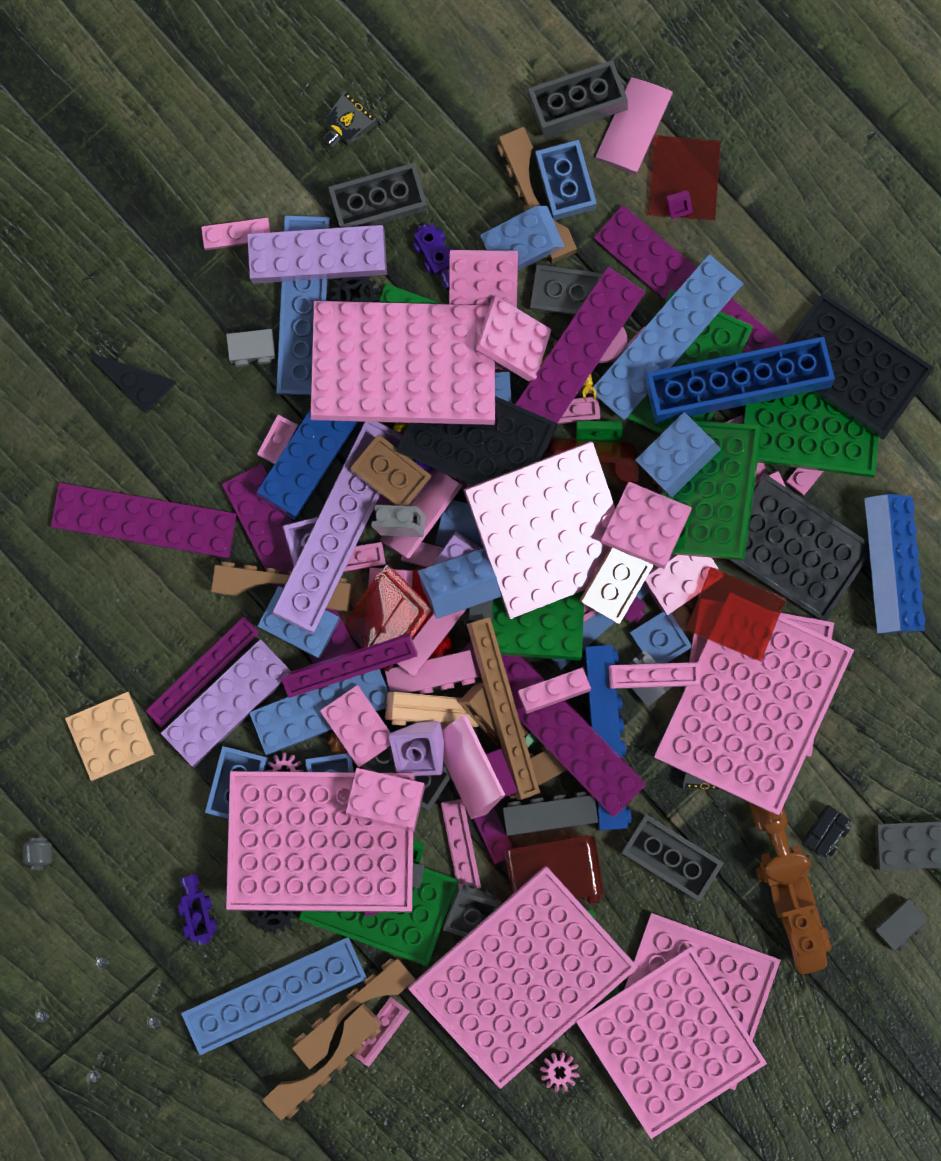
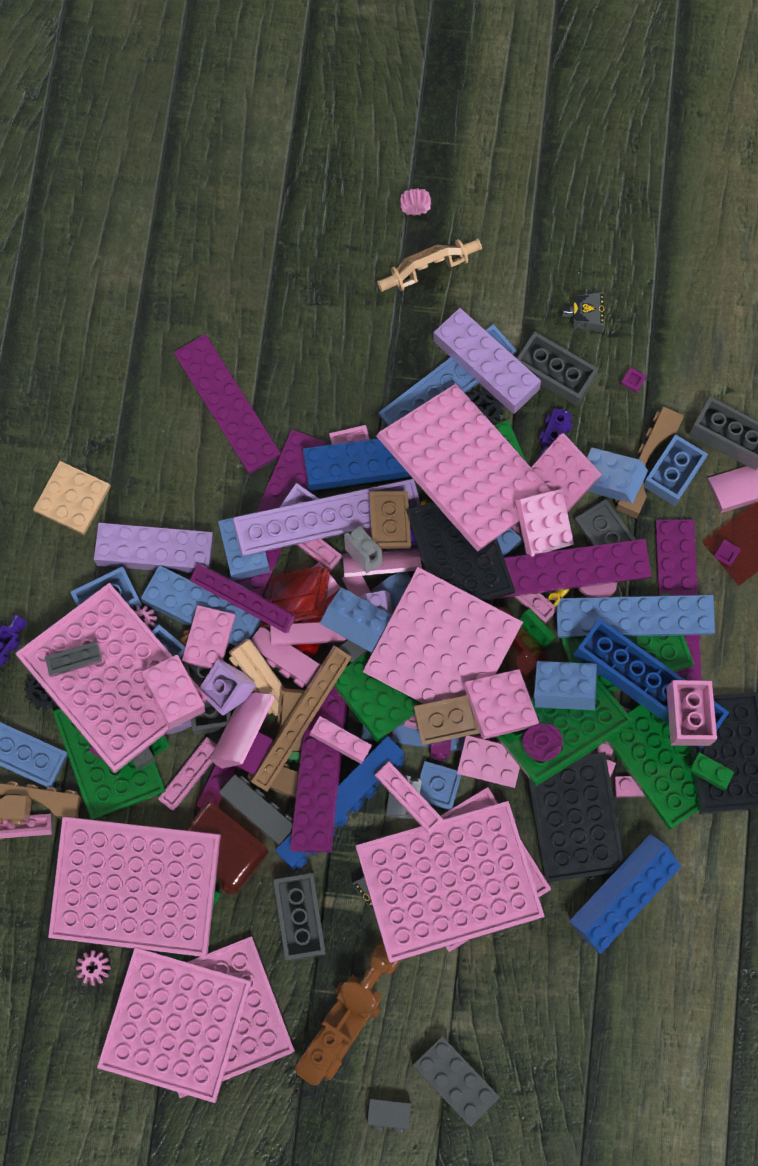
camera: 50 degrees right, 10 degrees down
black wing [91,354,177,414] -> none
magenta plate [146,617,260,727] -> none
bright pink plate [202,218,270,250] -> none
medium nougat arch [211,562,352,612] -> none
light grey brick [227,329,276,367] -> none
dark grey plate [443,882,502,937] -> none
clear red piece [685,567,786,661] -> none
black brick [801,805,851,858] -> none
none -> dark grey hinge [45,642,102,677]
none -> light nougat plate [377,239,482,292]
none -> bright pink gear [400,188,431,216]
none -> magenta tile [523,723,563,761]
none -> magenta plate [620,367,647,394]
none -> bright pink brick [666,680,717,746]
none -> green plate [689,752,734,791]

